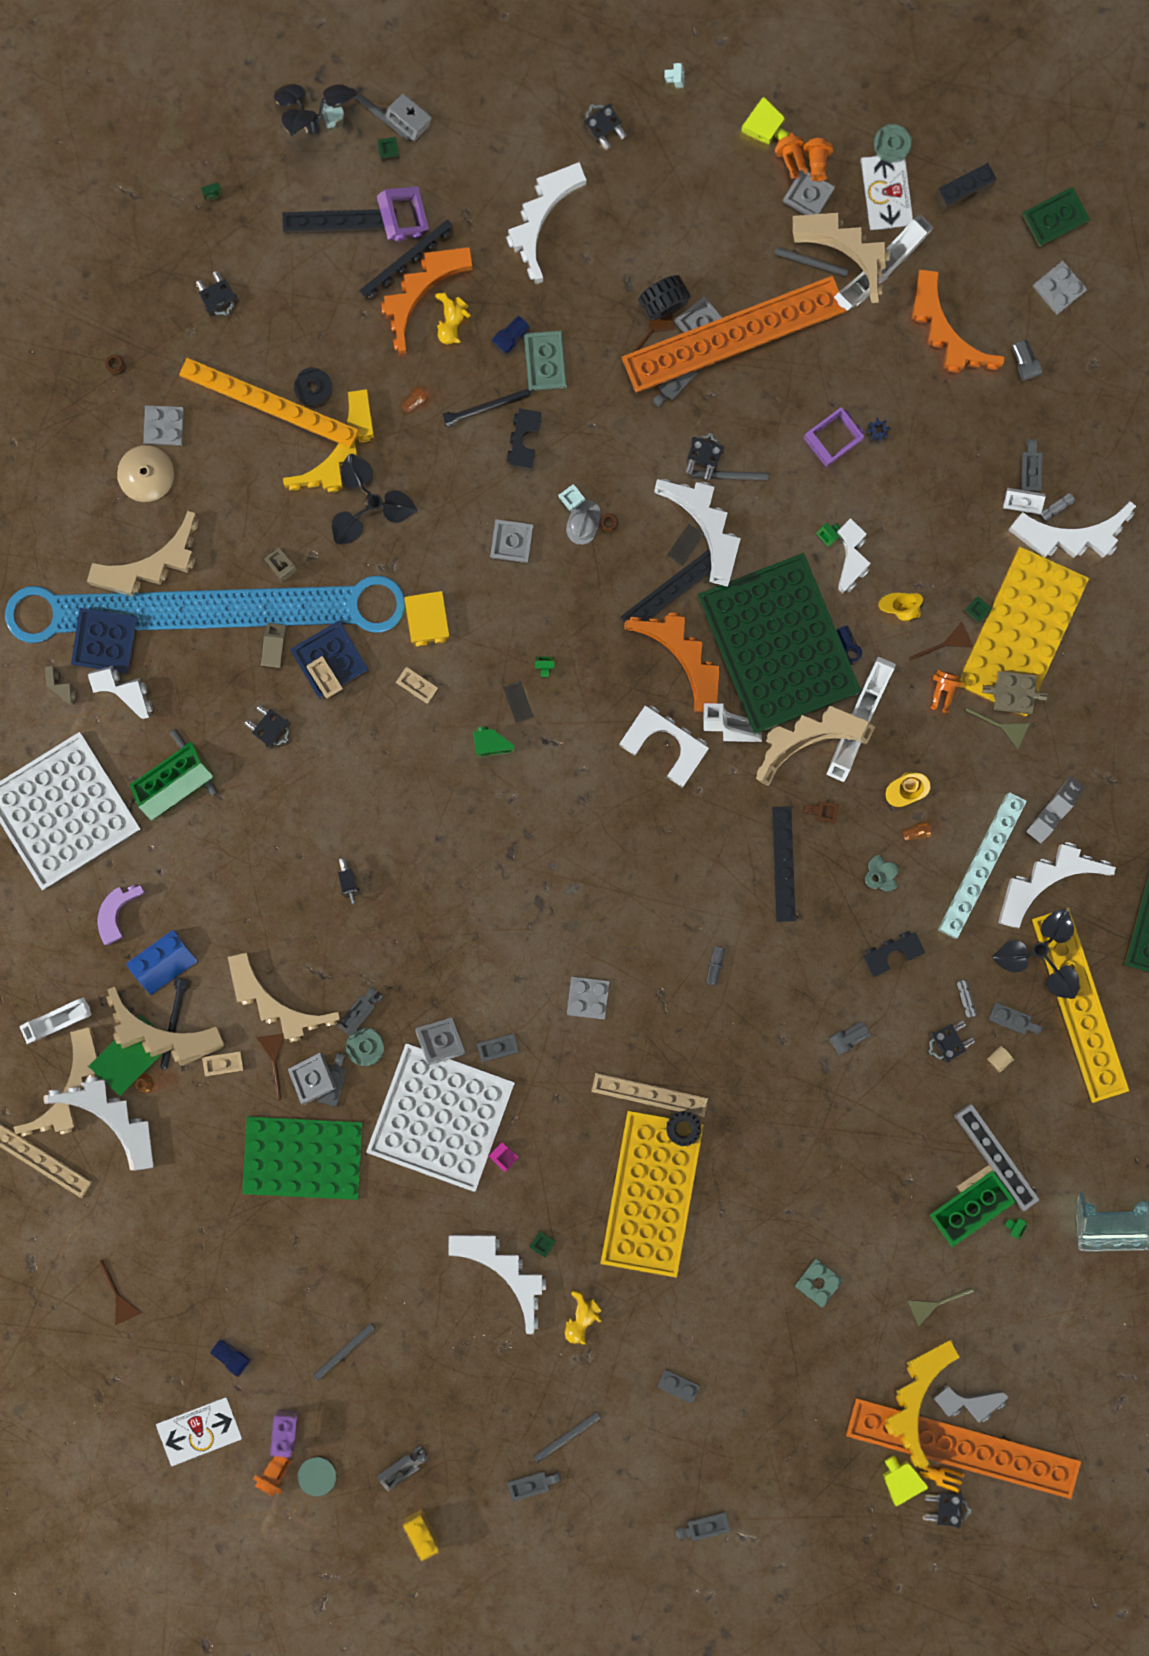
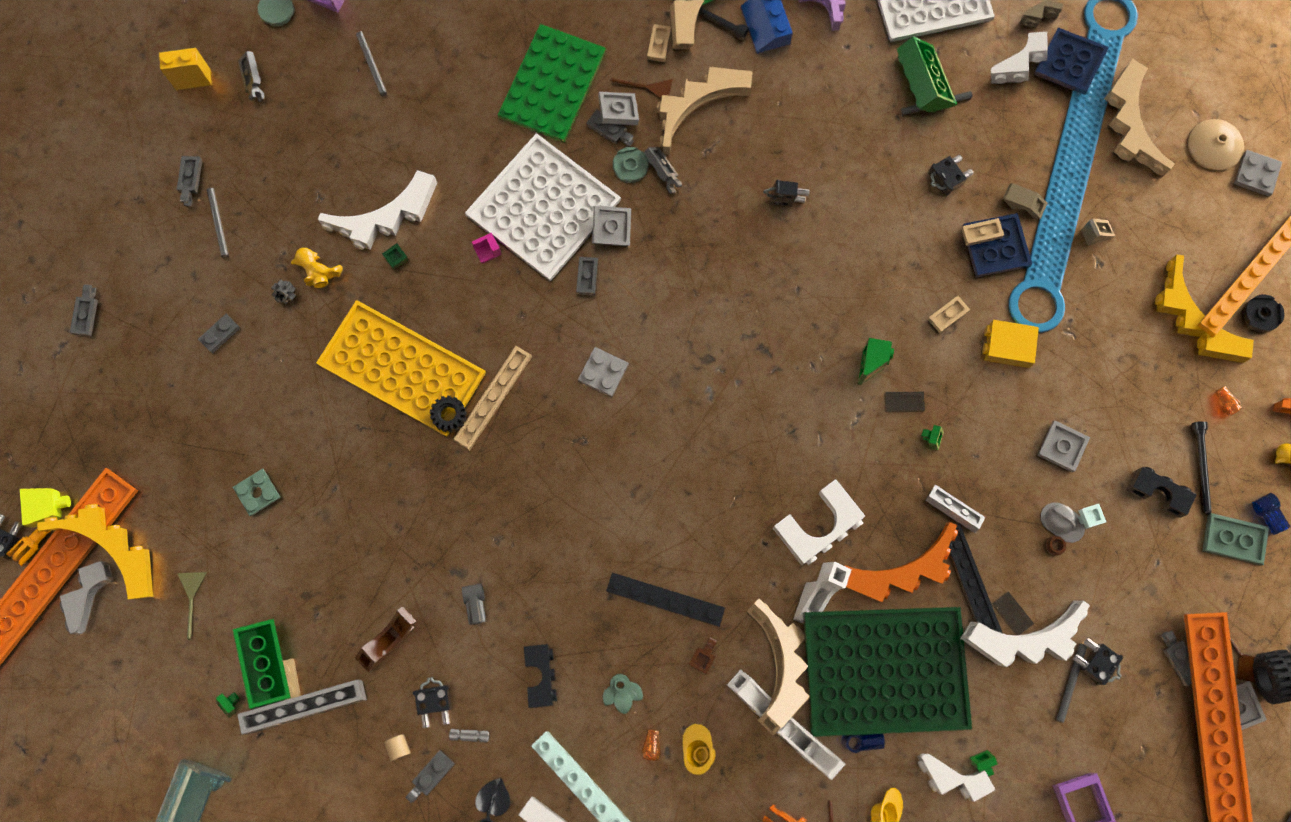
camera: 115 degrees right, 10 degrees down
black plant [331,453,417,544] -> none
dark grey axle [706,946,726,985] -> none
none -> dark grey gear [271,279,296,304]
none -> reddish brown arch [355,607,416,672]
none -> light grey plate [925,485,985,533]

